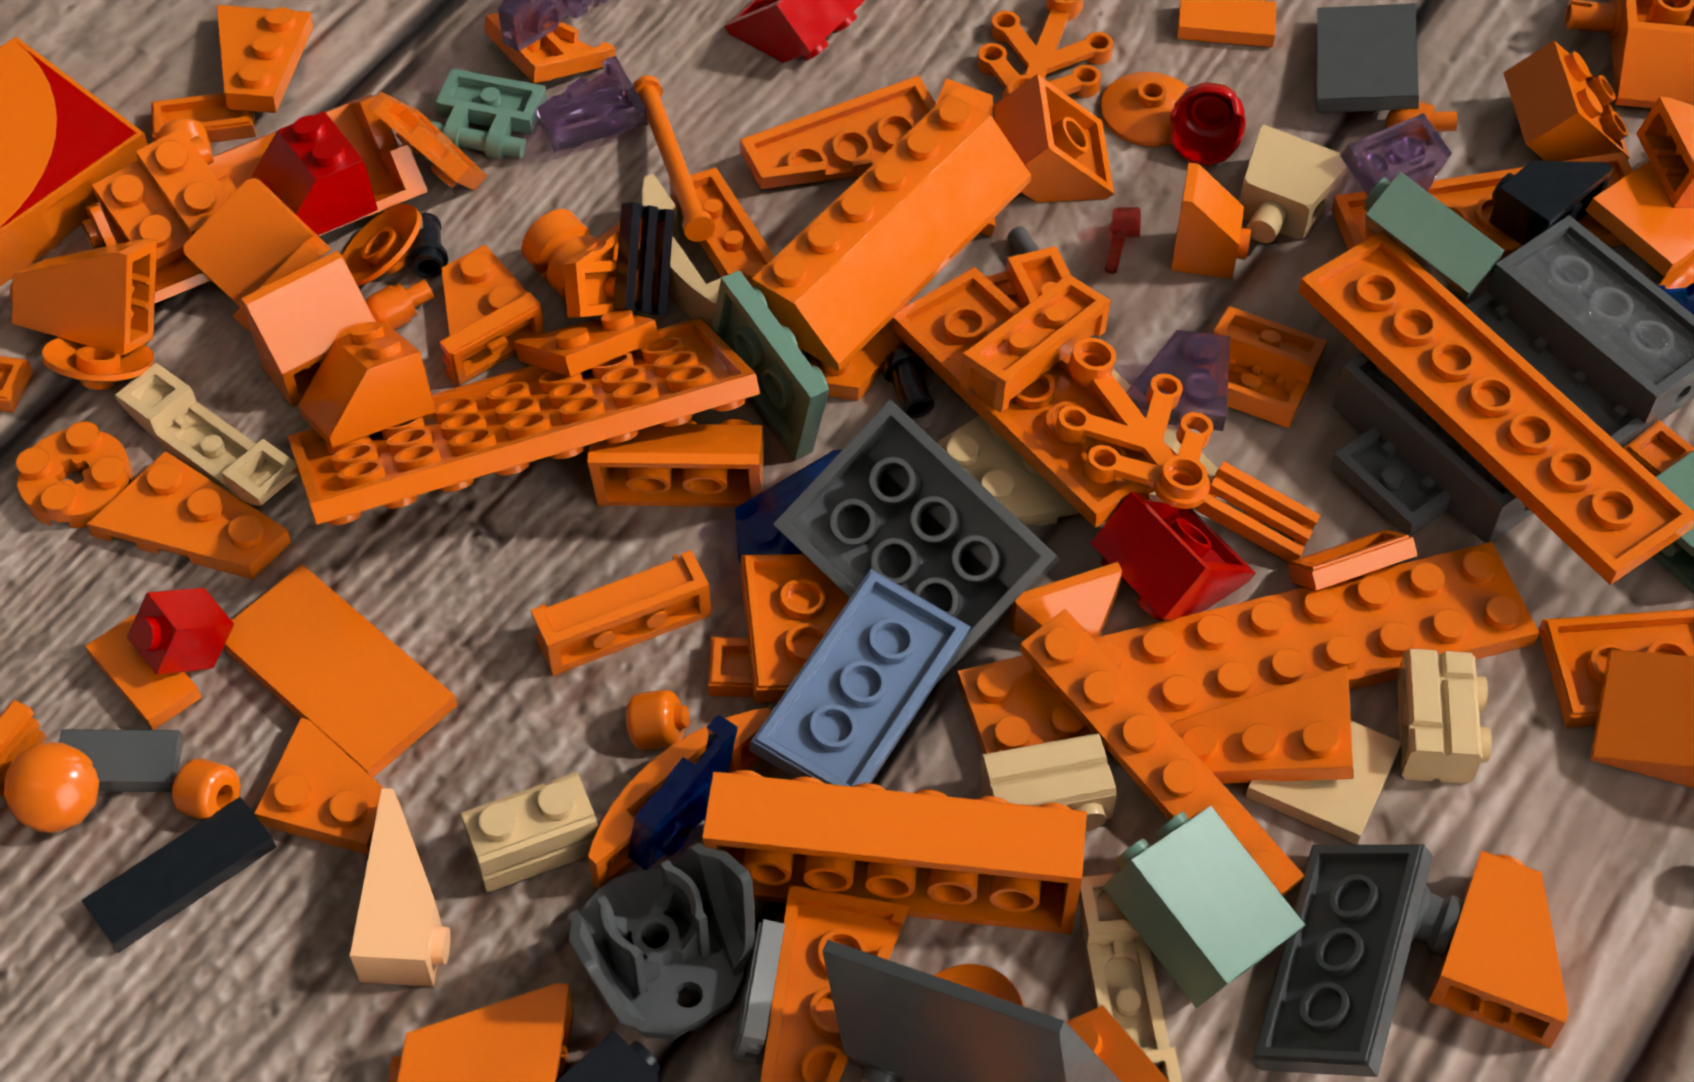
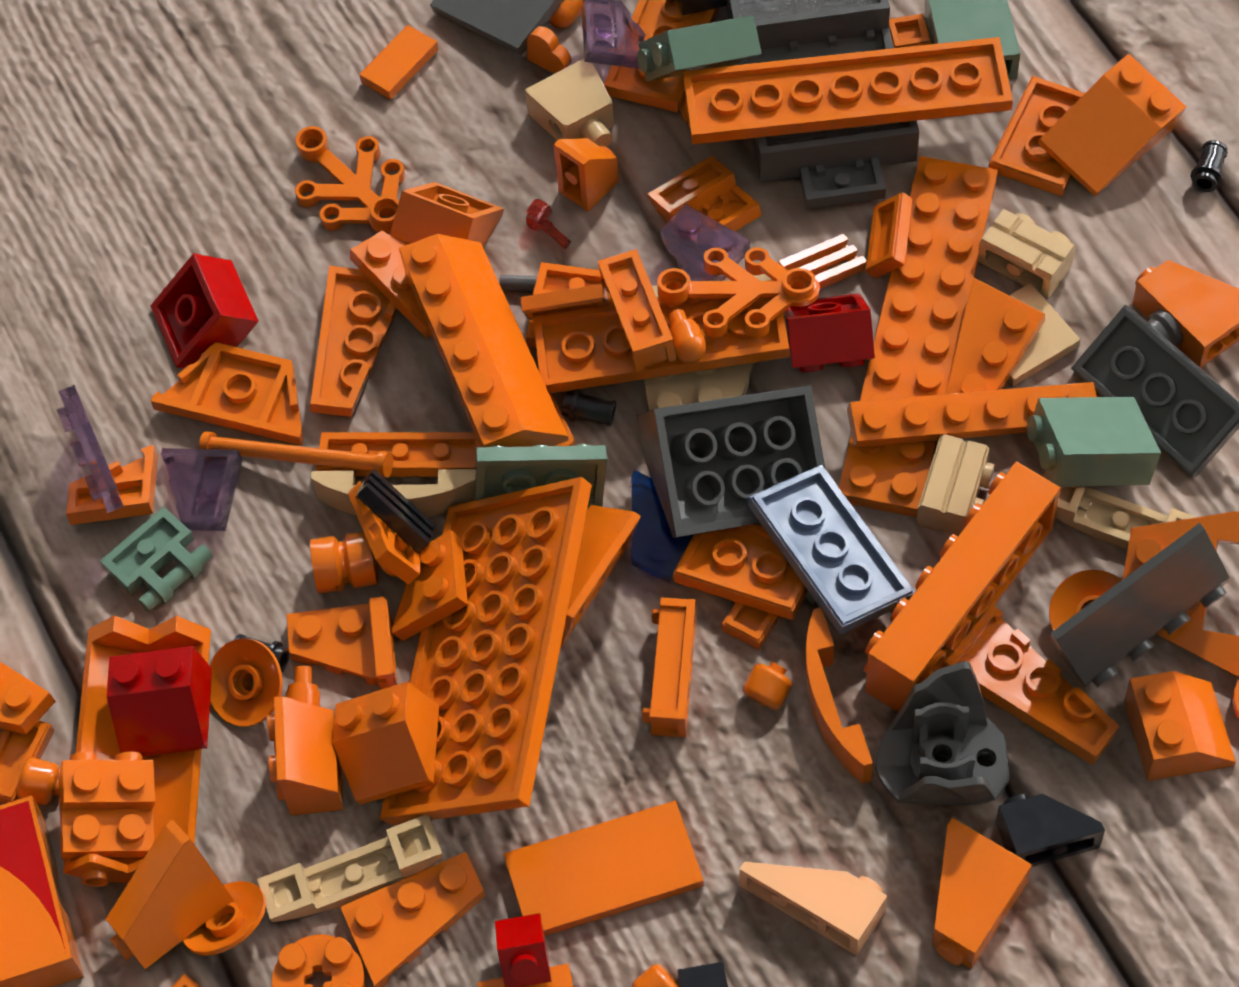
camera: 55 degrees left, 5 degrees up
orange bracket [183,178,331,330] -> none
orange wing [254,718,383,855] -> none
orange wing [368,92,488,191] -> none
tan brick [461,772,598,893] -> none
clear blue wing [628,714,738,870] -> none
light grey tile [731,919,785,1064] -> none
orange slope [1009,562,1122,639] -> none
orange dish [1101,72,1189,147] -> none
red hair [1170,82,1246,166] -> none
none -> orange wing [151,342,304,446]
none -> orange tile [520,284,609,320]
none -> orange tile [527,26,572,73]
none -> orange cylinder [669,309,706,363]

